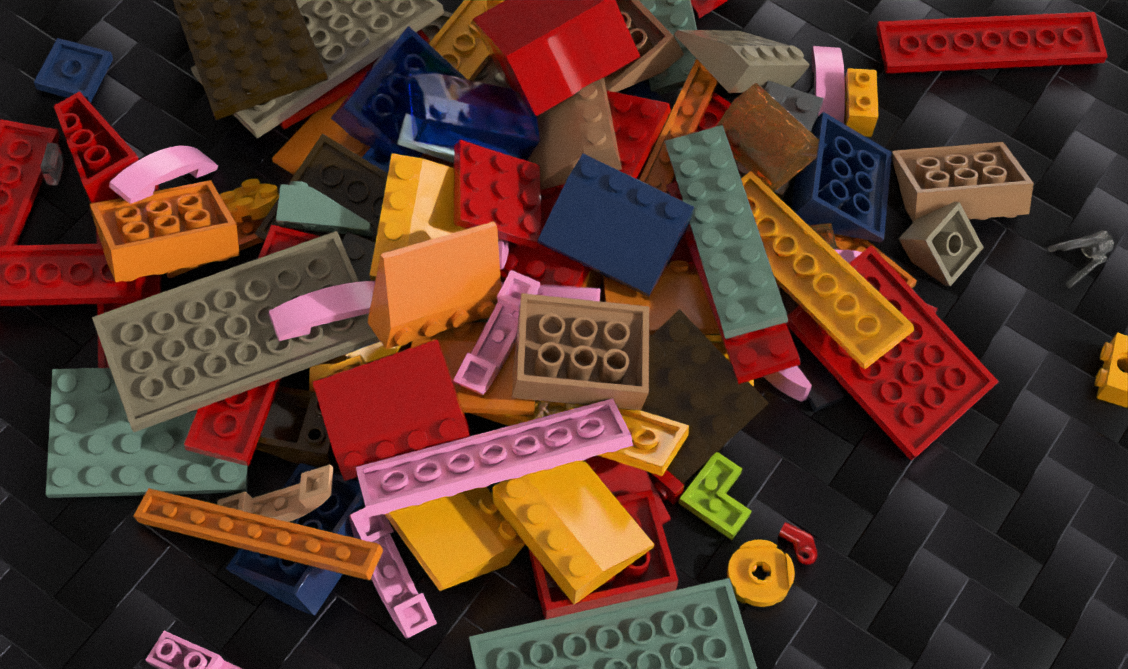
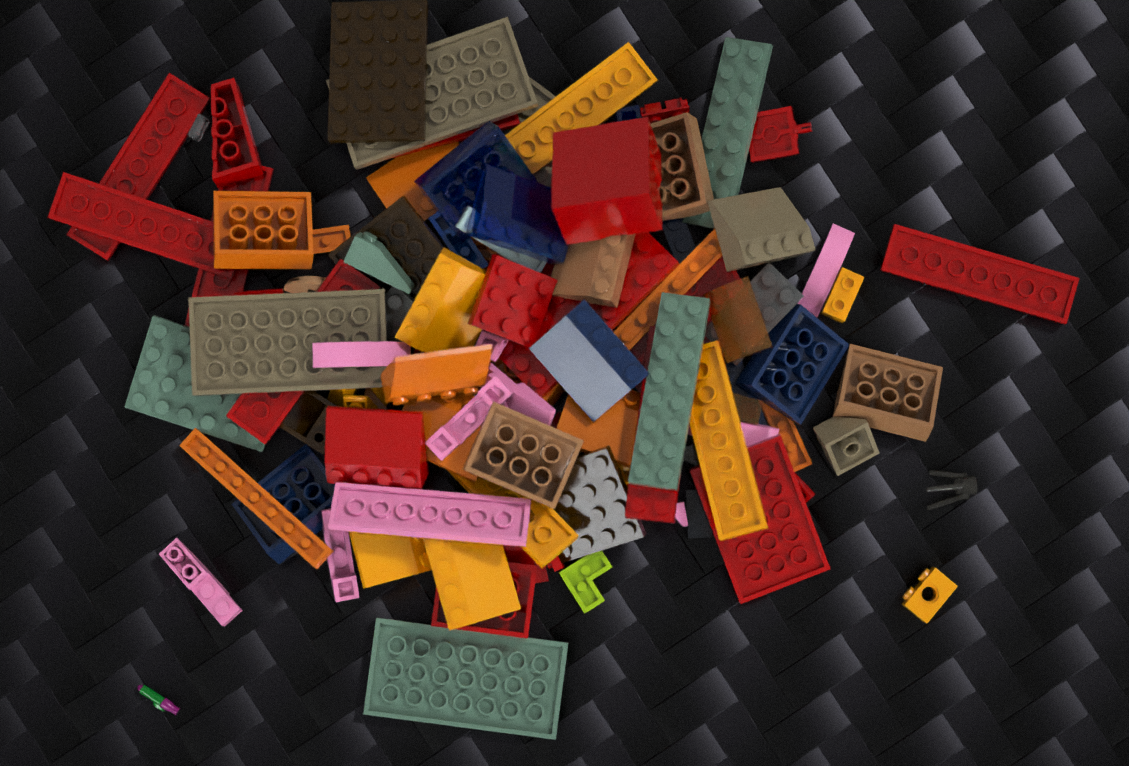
camera: 25 degrees right, 25 degrees up
dark blue plate [34,38,113,103] -> none
bright pink slope [109,146,218,204] -> none
light nougat slope [217,464,333,522] -> none
light orange plate [220,179,279,223] -> none
light orange plate [727,540,795,607] -> none
red arm [778,522,818,565] -> none

